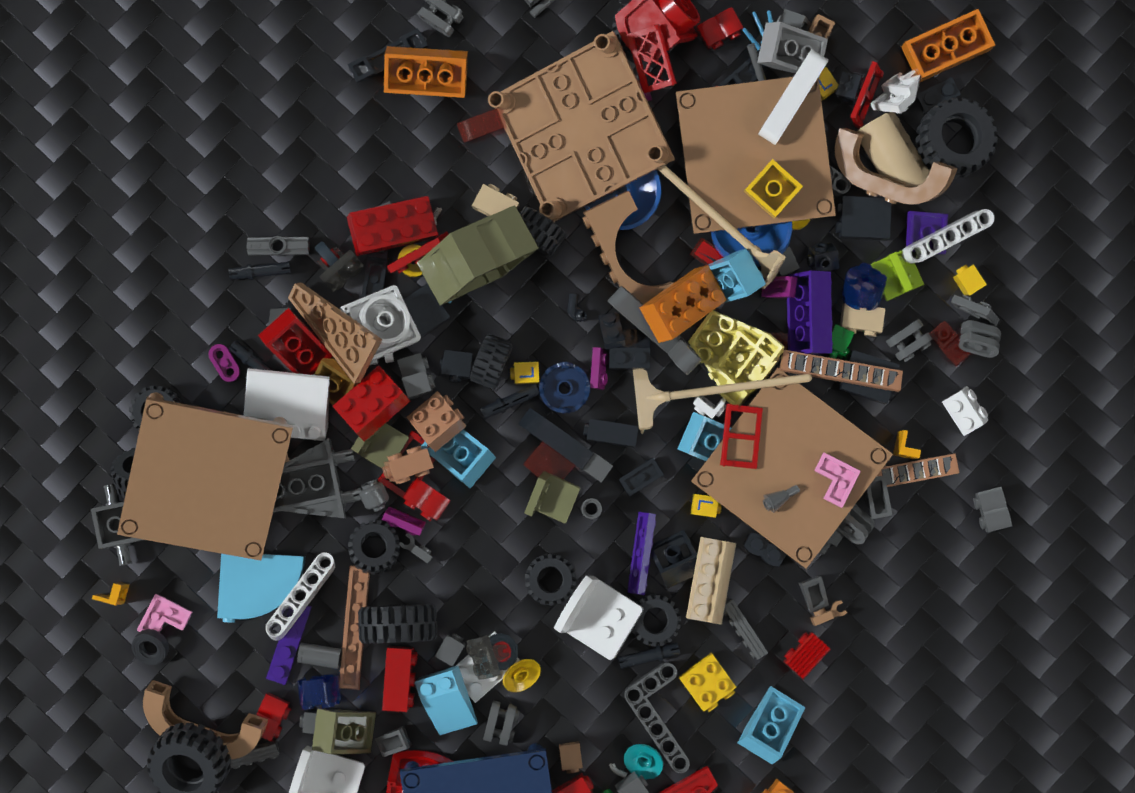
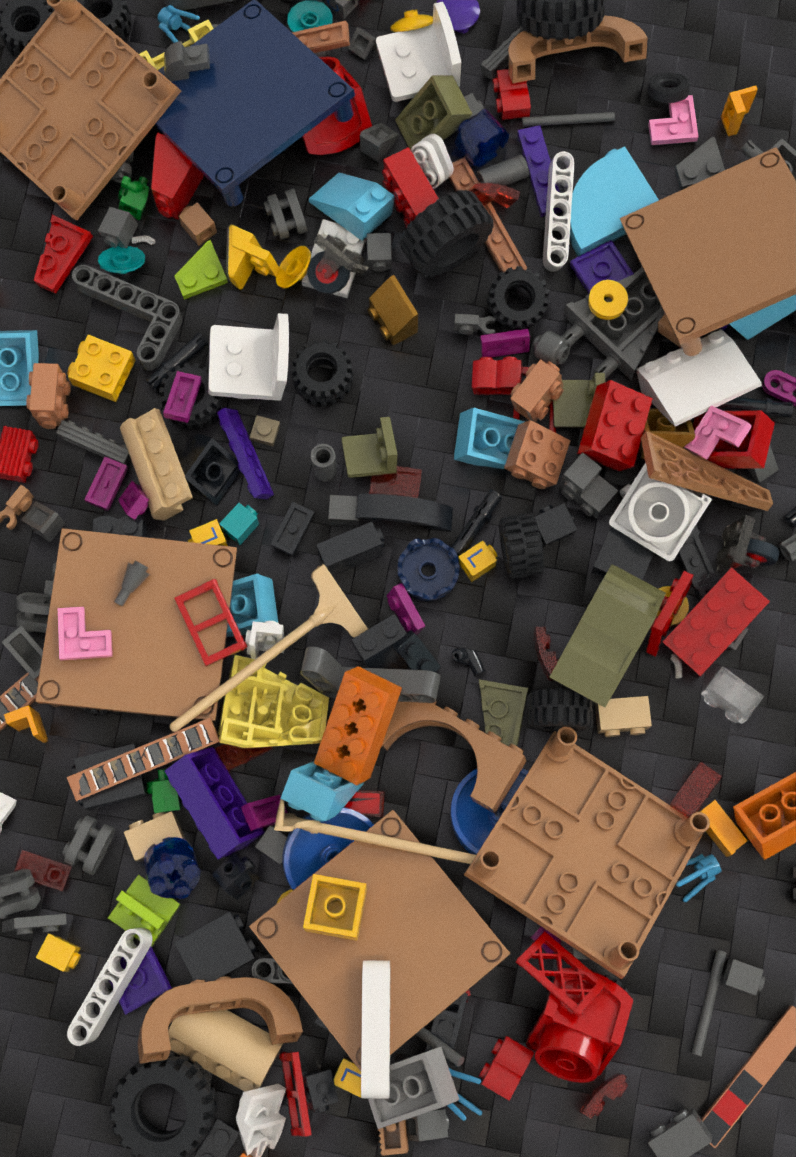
camera: 155 degrees right, 10 degrees down
none -> nougat brick [26,363,71,429]
none -> magenta plate [84,457,128,511]
none -> magenta plate [118,481,149,520]
none -> magenta plate [163,371,201,423]
none -> lime wing [175,240,228,300]
none -> teal brick [219,503,259,545]
none -> yellow piece [226,224,280,290]
none -> dark tan plate [250,415,280,446]
none -> pearl gold slope [368,275,418,346]
none -> white brick [411,134,454,189]
none -> clear red slope [468,183,520,208]
none -> olive wing [479,679,529,747]
none -> dark grey bar [522,112,615,127]
none -> clear red slope [534,627,559,681]
none -> dark purple plate [570,240,634,294]
none -> yellow piece [588,280,628,320]
none -> dark grey wing [675,137,725,190]
none -> dark azure plant [676,854,721,902]
none -> bright pink plate [685,406,752,460]
none -> light orange panel [700,800,747,857]
none -> clear brick [701,666,764,724]

